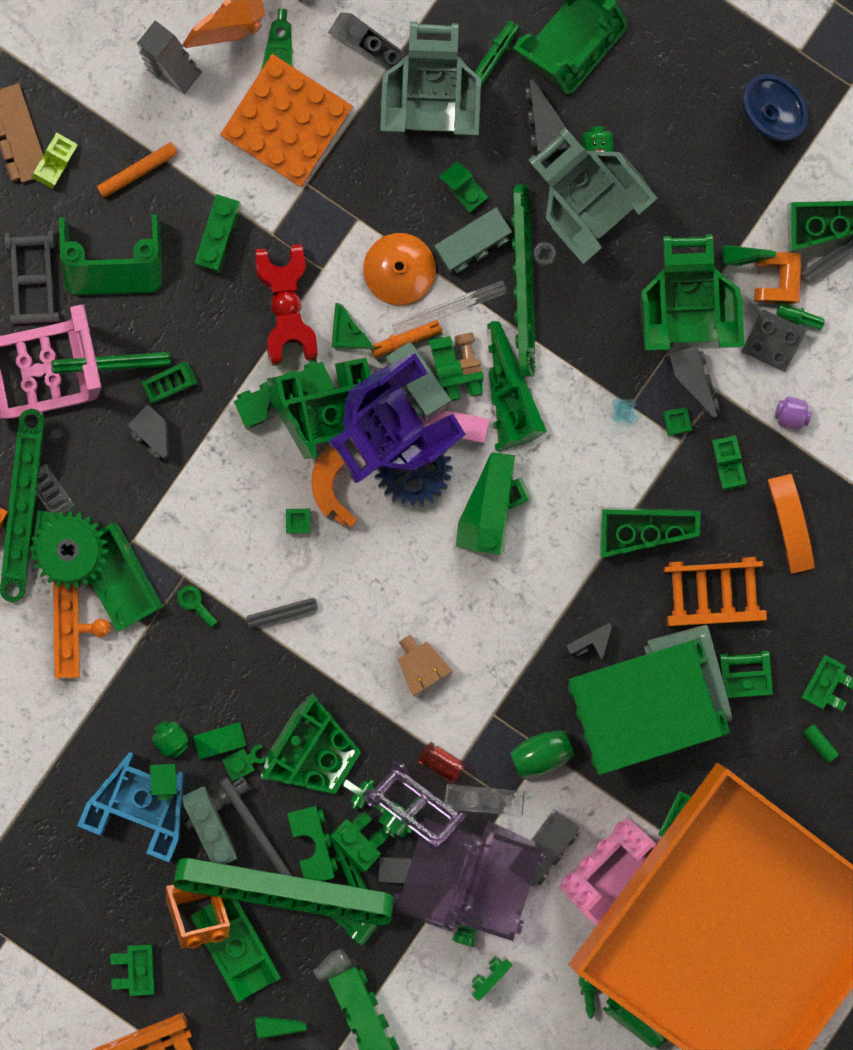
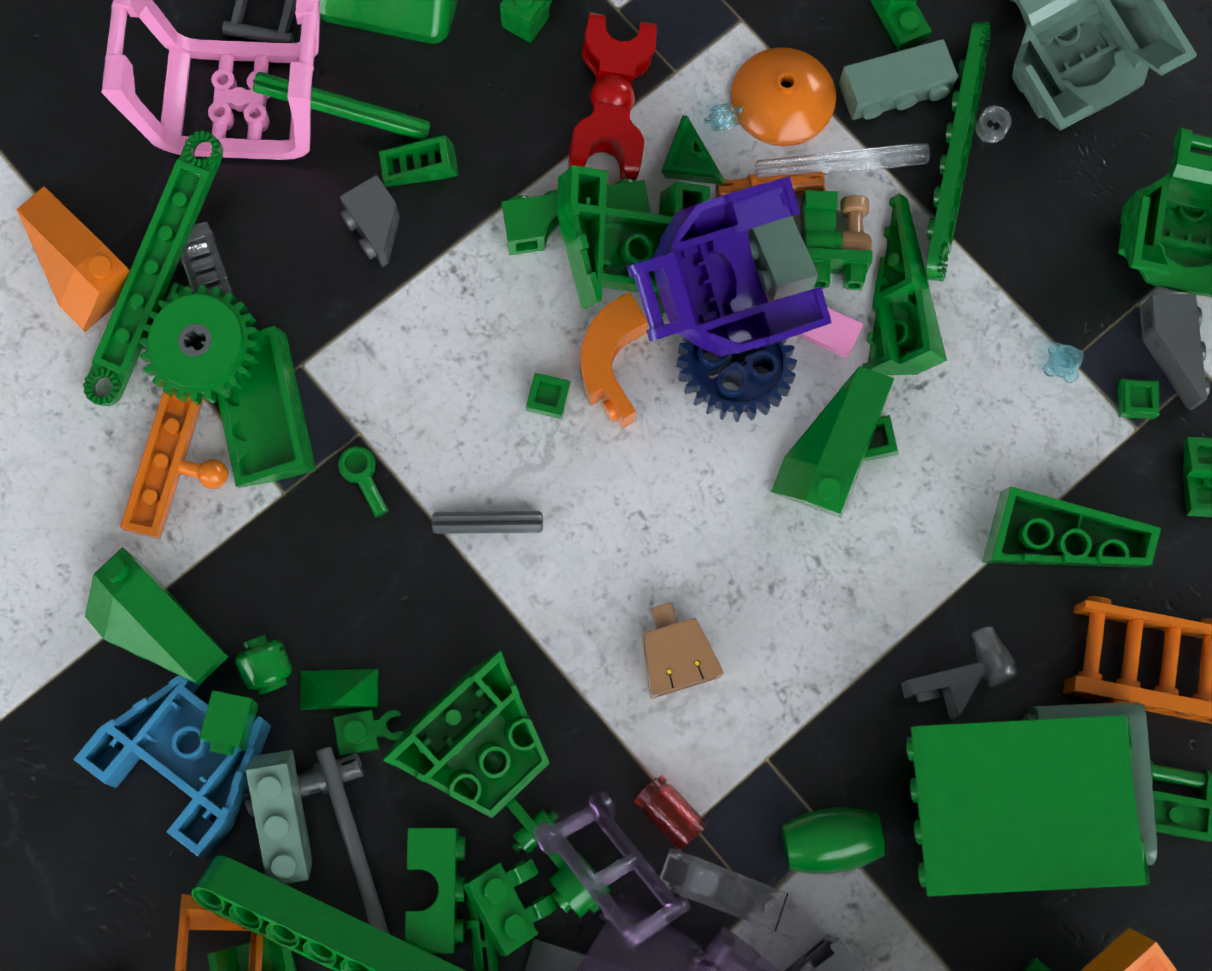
camera: 10 degrees right, 10 degrees down
none -> green wedge [85,547,228,685]
none -> clear light blue plate [704,103,743,131]
none -> clear cone [971,627,1018,687]

